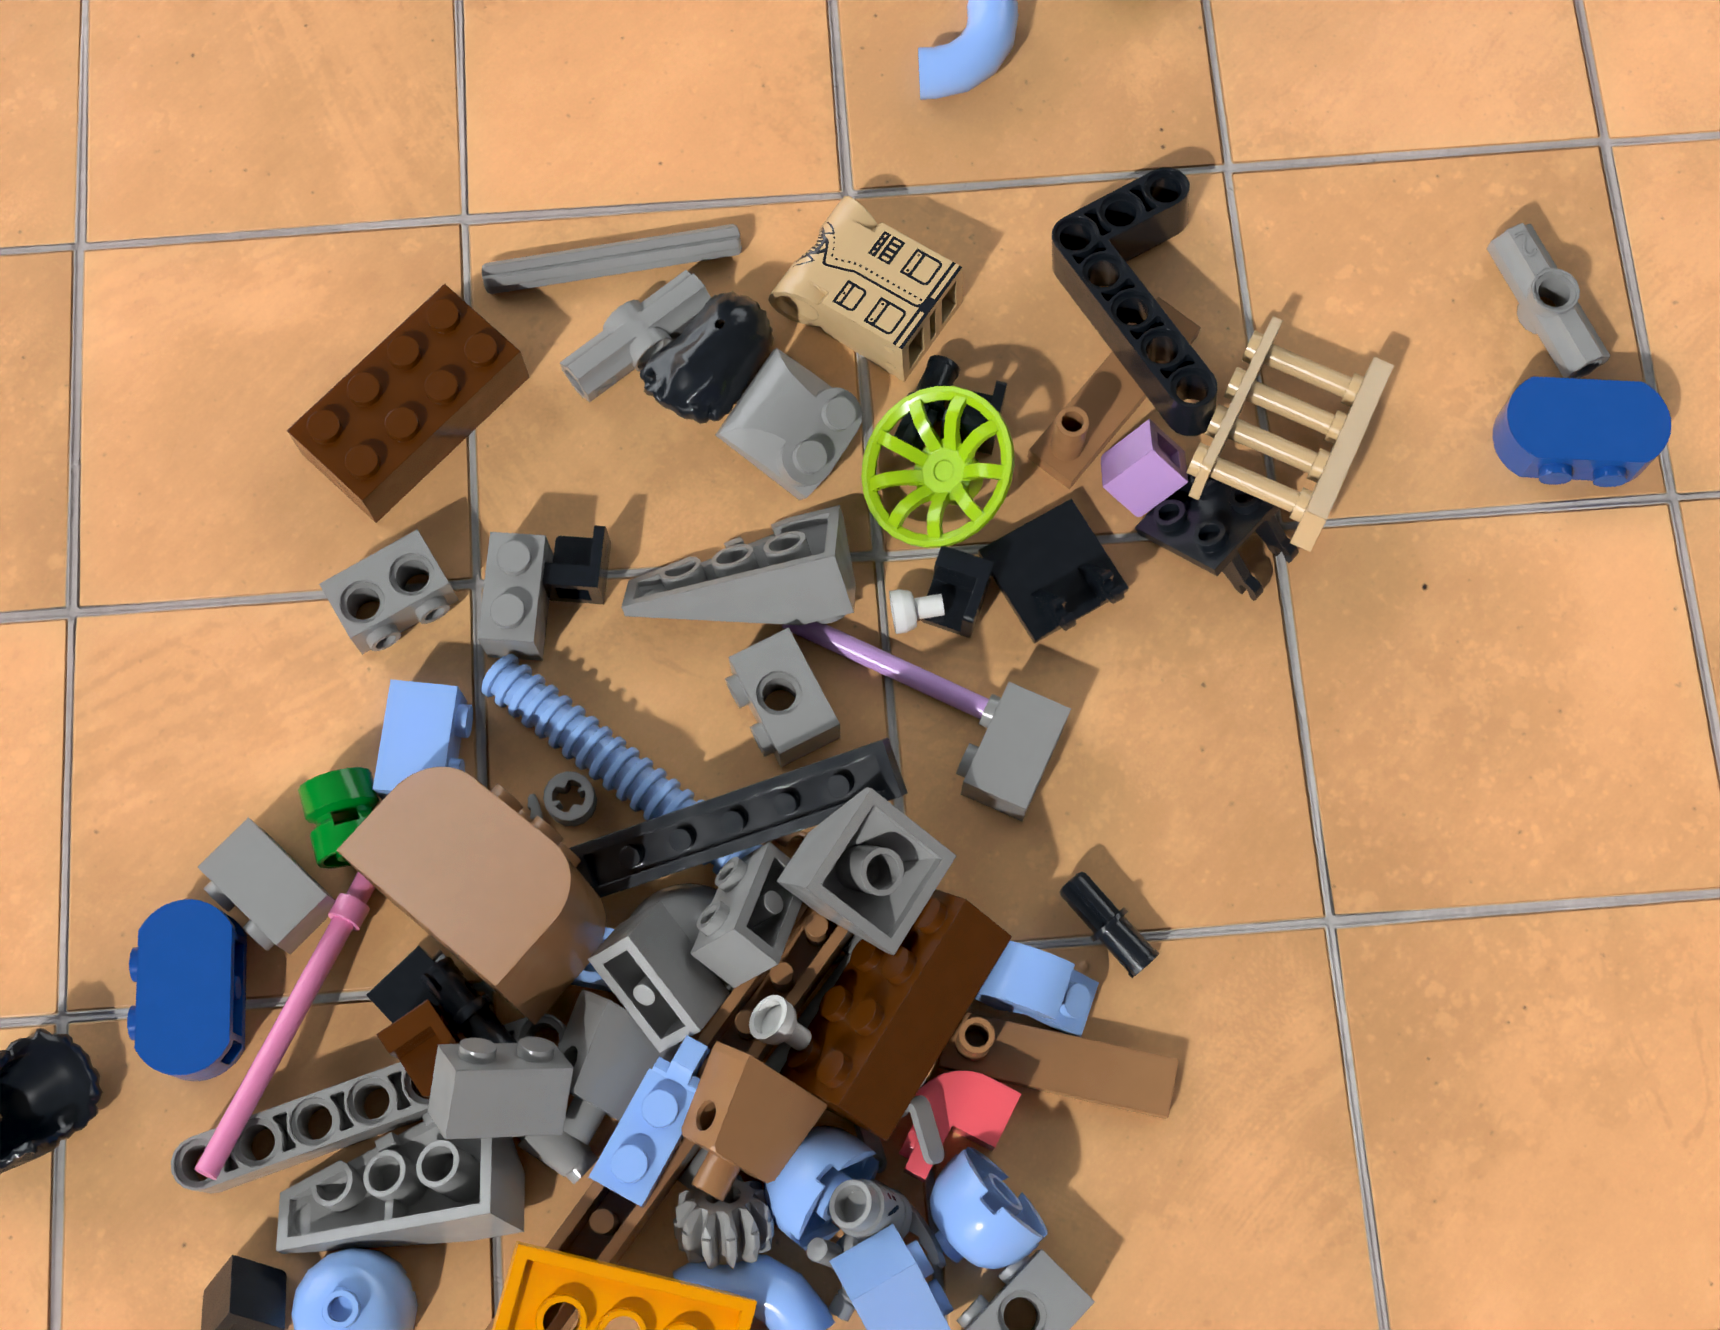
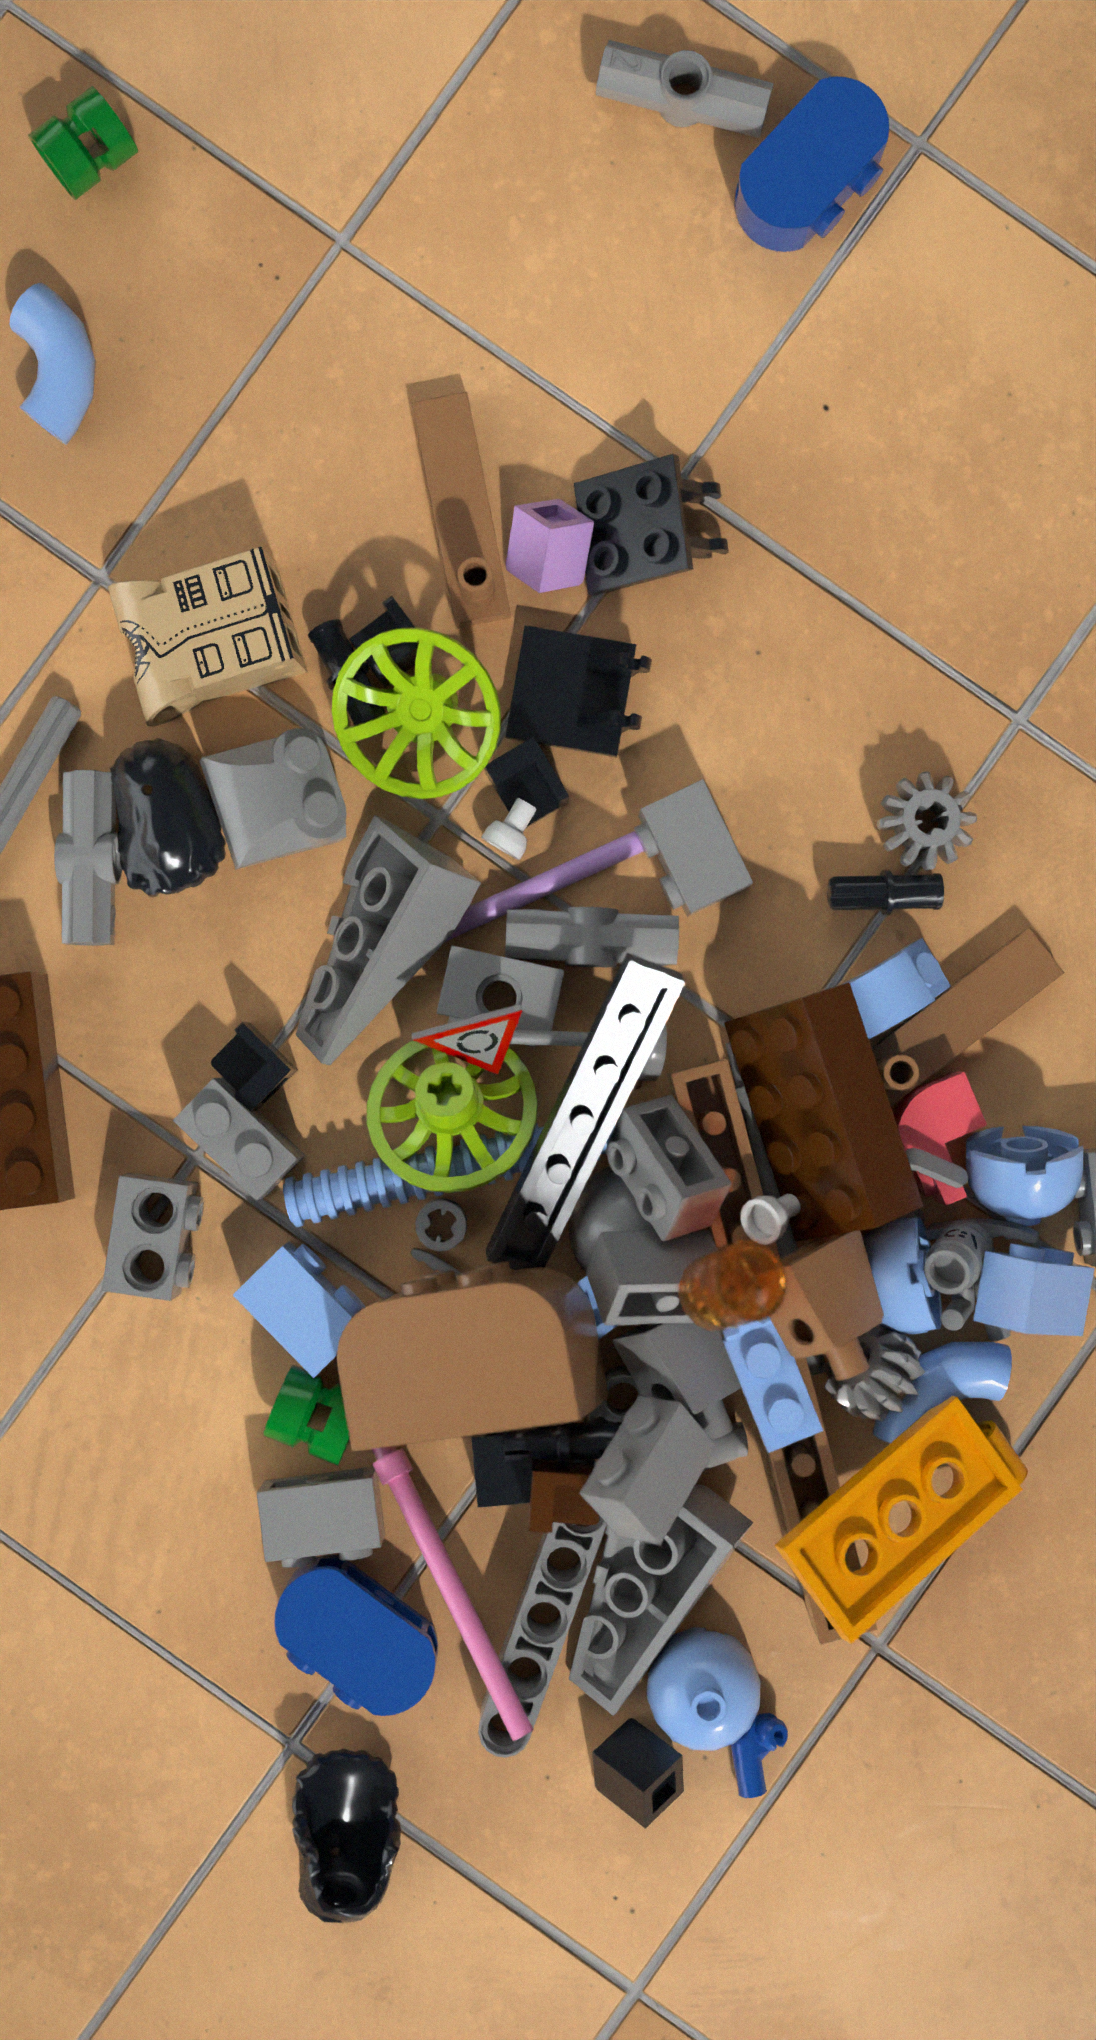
camera: 50 degrees left, 15 degrees up
light grey slope [776,787,956,955] -> none
black beam [1052,168,1217,436] -> none
tan fence [1186,316,1394,552] -> none
none -> lime wheel [367,1040,538,1193]
none -> light grey piece [412,1004,667,1081]
none -> light grey piece [505,907,679,967]
none -> clear orange wheel [679,1241,787,1332]
none -> light grey gear [877,772,977,870]

